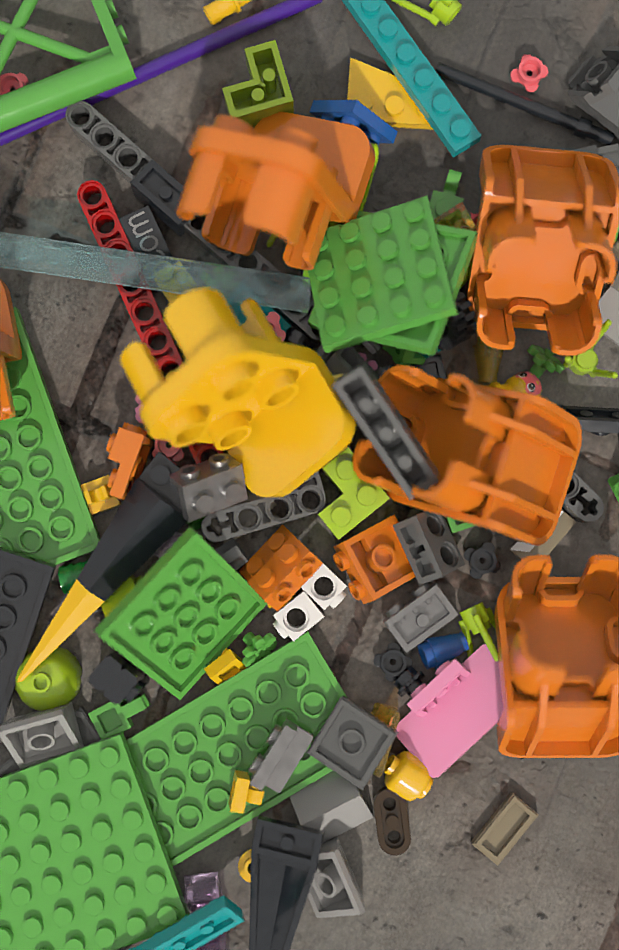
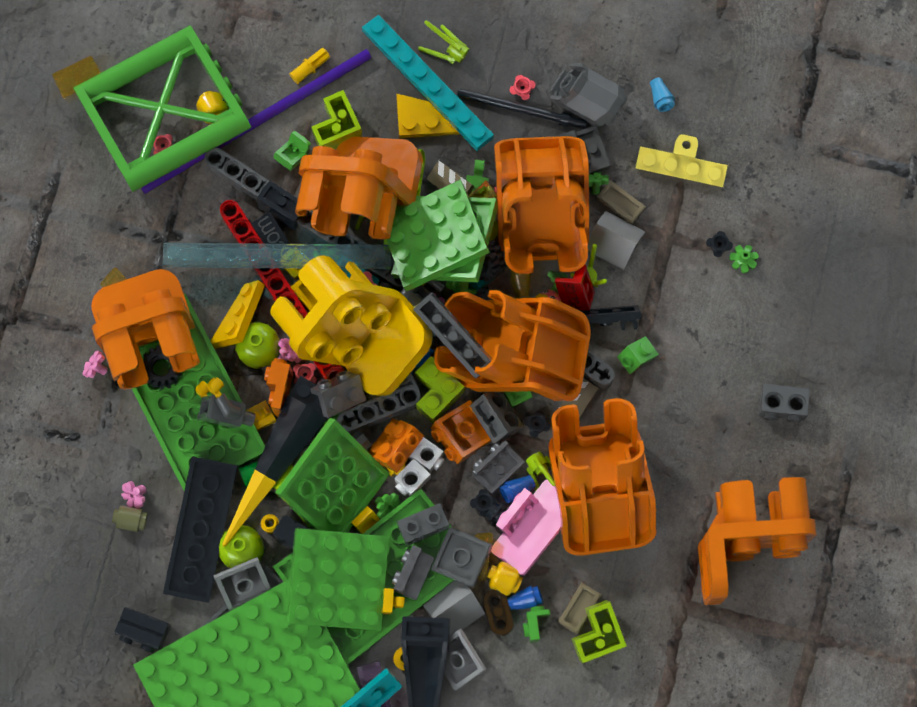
camera: 10 degrees left, 10 degrees down
blue plate [309,100,398,146] -> none
none -> yellow head [196,91,229,124]
none -> dark grey torso [196,378,255,428]
none -> yellow wing [211,280,265,349]
none -> lime cylinder [235,322,281,369]
none -> yellow pin [261,514,279,534]
none -> bright green bracket [273,131,311,171]
none -> bright green plate [287,528,389,631]
none -> dark grey brick [397,503,449,547]
none -> dark tan tile [426,161,474,195]
none -> blue cone [507,585,543,611]
none -> bright green bracket [523,606,550,642]
none -> red panel [555,265,595,311]
none -> lime brick [571,600,627,663]

